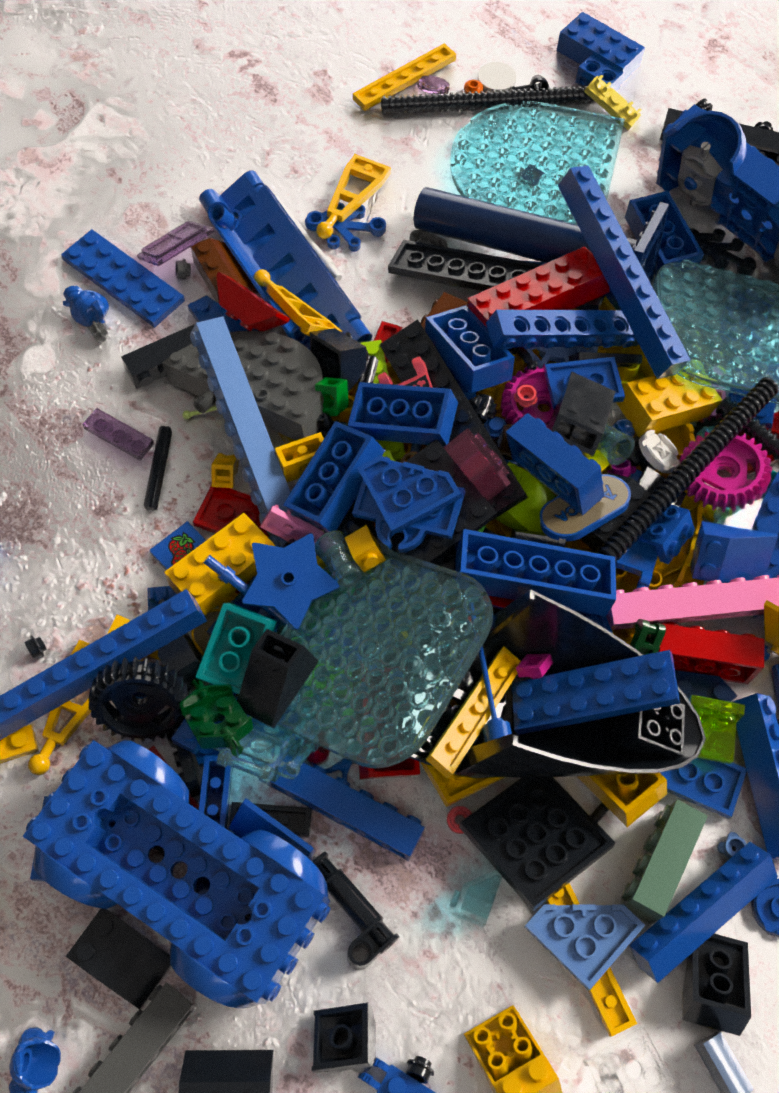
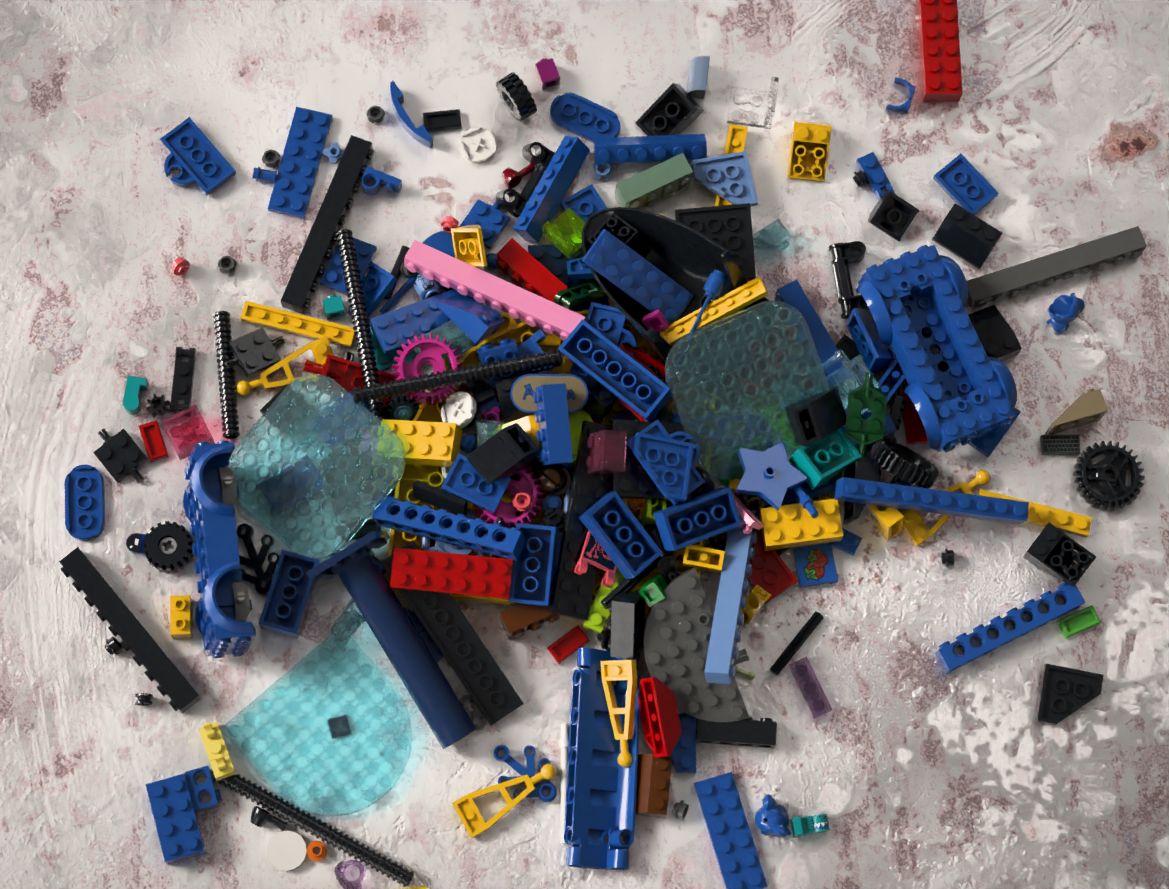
camera: 150 degrees left, 10 degrees up
dark grey plate [88,321,108,342] -> none
clear purple piece [137,221,215,267] -> none
clear light blue plant [315,530,361,588] -> none
yellow brick [345,525,386,572] -> none
blue brick [558,165,691,379] -> none
none -> teal leg [790,814,830,838]

